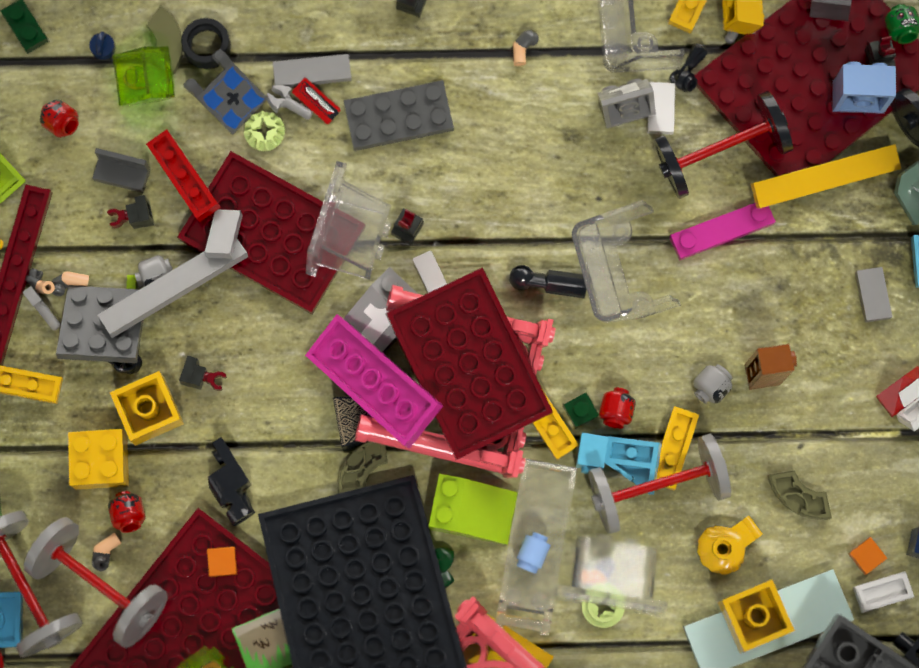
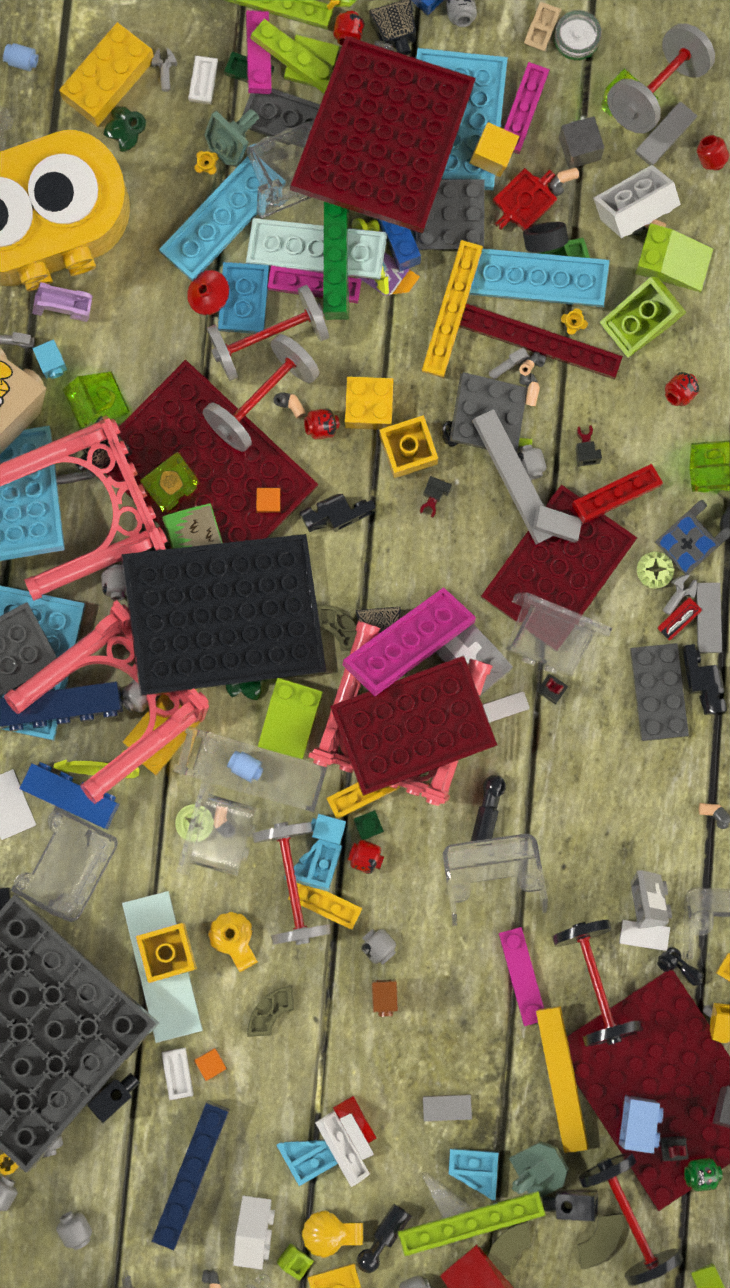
camera: 100 degrees right, 5 degrees up
dark grey panel [92,148,151,193] -> none
none -> black plate [682,644,727,715]

